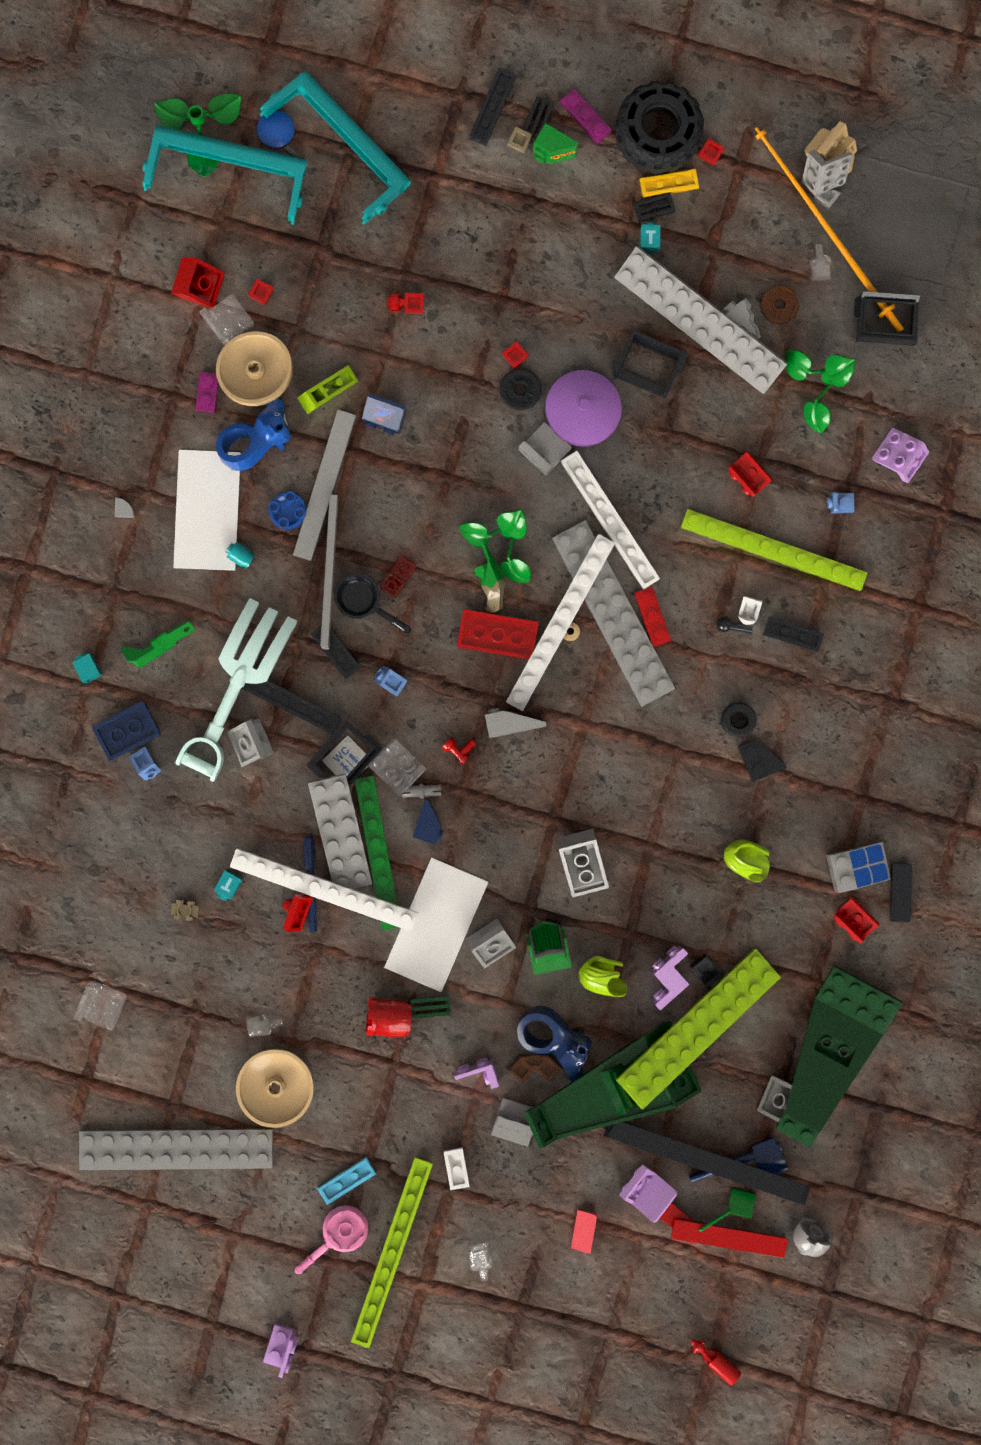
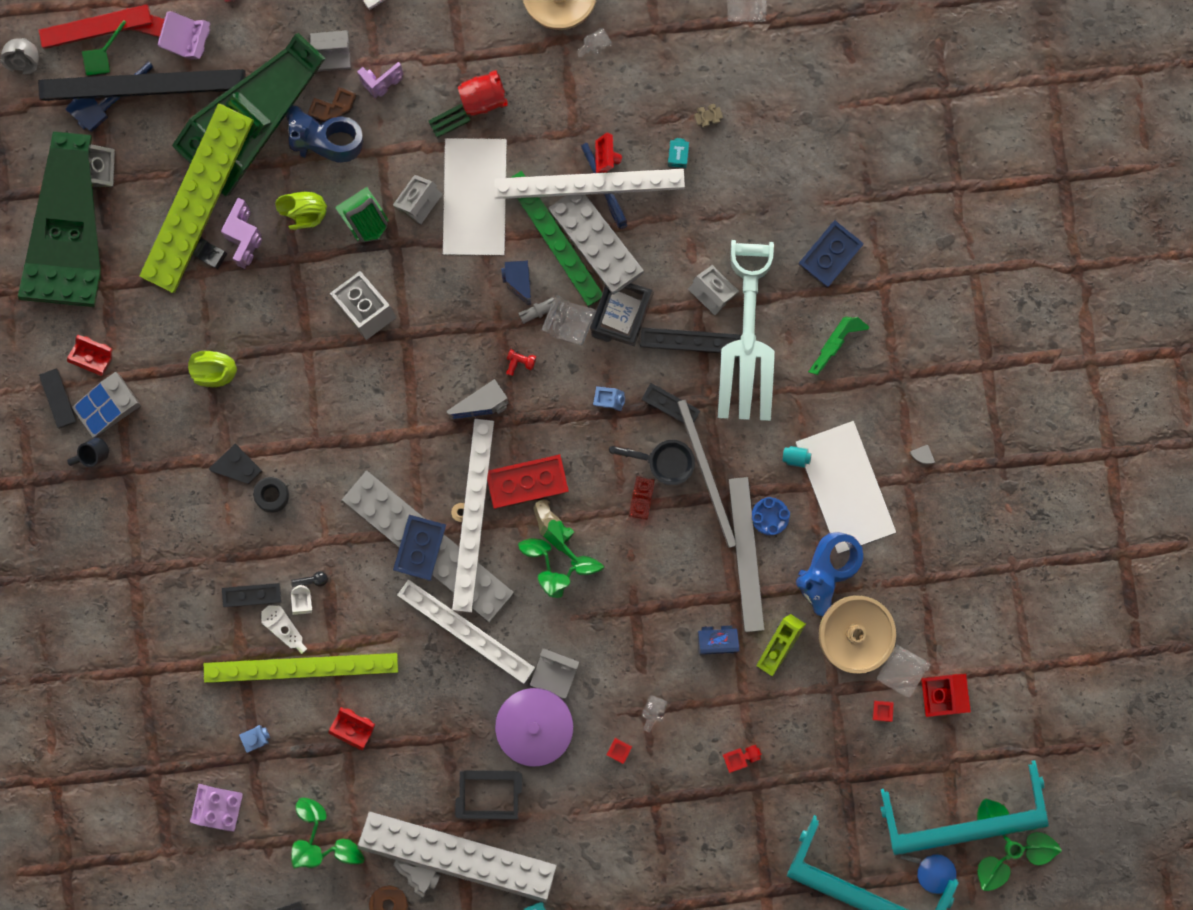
camera: 160 degrees right, 5 degrees down
teal brick [72,652,103,684] -> none
medium blue bracket [129,747,161,781] -> none
magenta plate [195,372,219,413] -> none
black wheel [500,369,541,410] -> none
red plate [634,587,671,647] -> none
none -> black piece [67,438,109,467]
none -> white piece [261,605,307,654]
none -> dark blue plate [393,514,446,581]
none -> clear piece [642,695,668,732]

